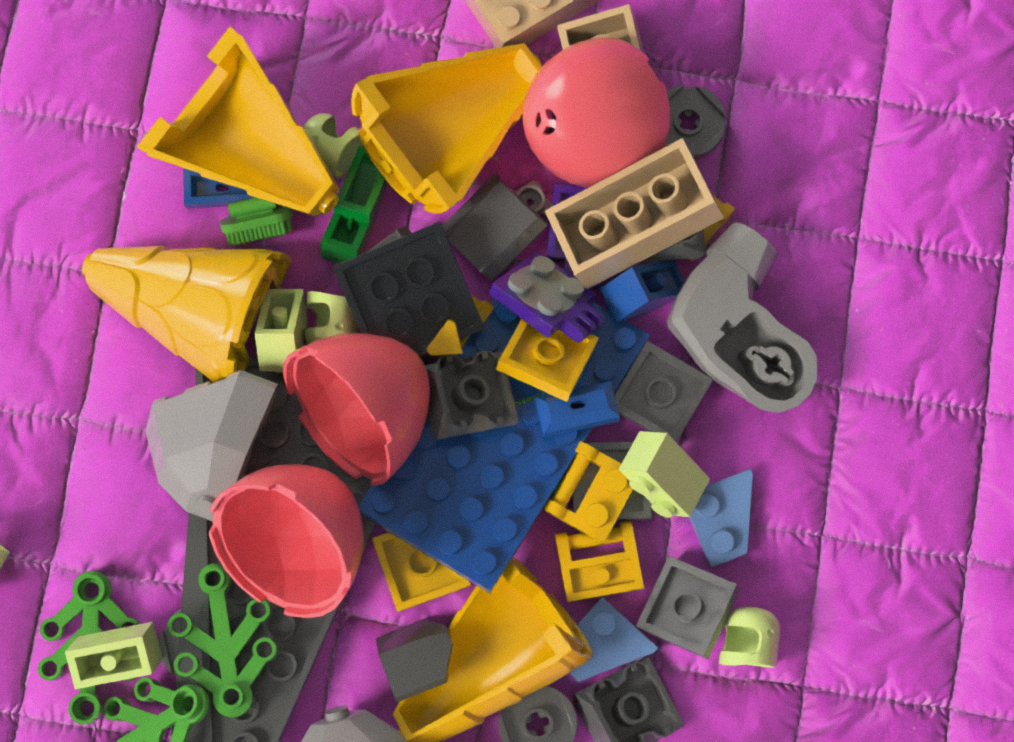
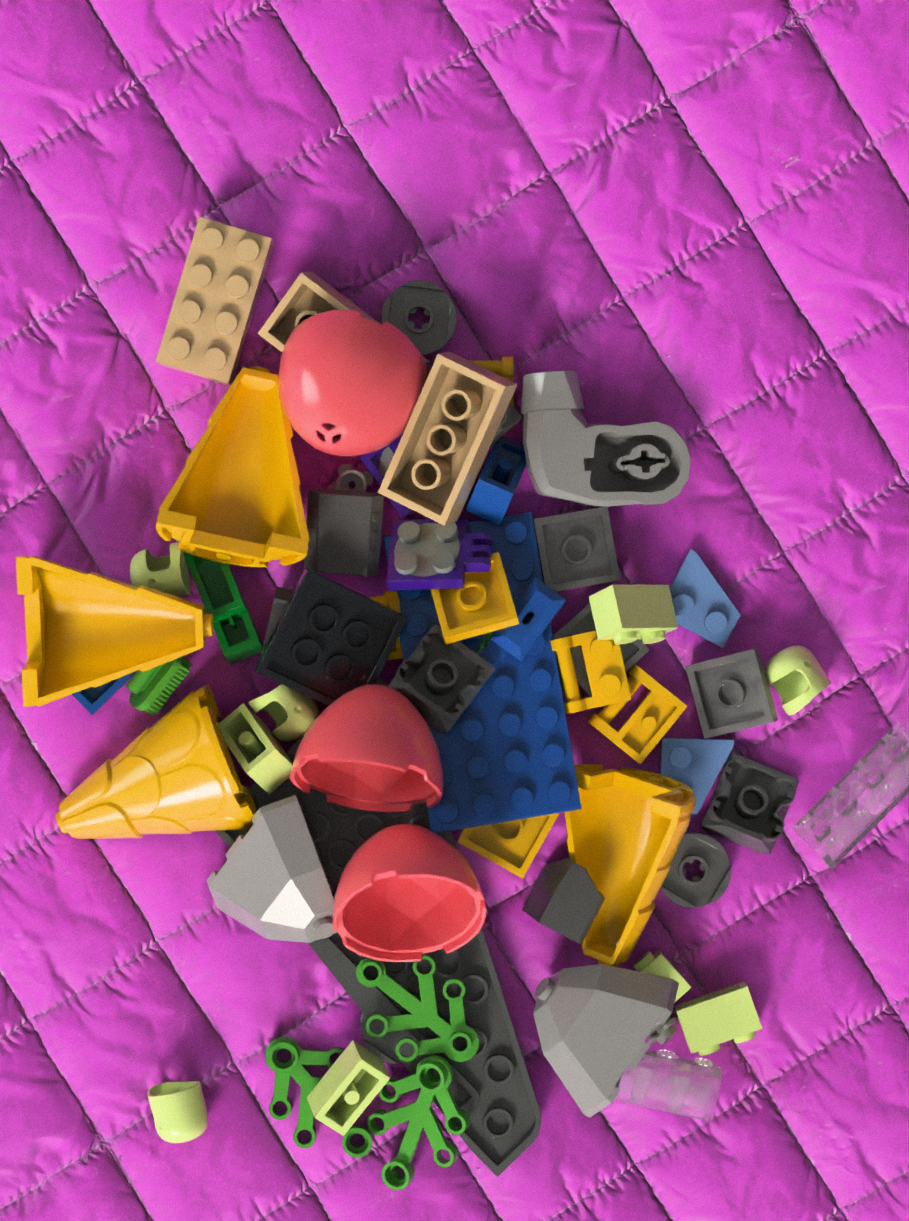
camera: 45 degrees left, 10 degrees up
yellow slope [427,319,463,355] -> none

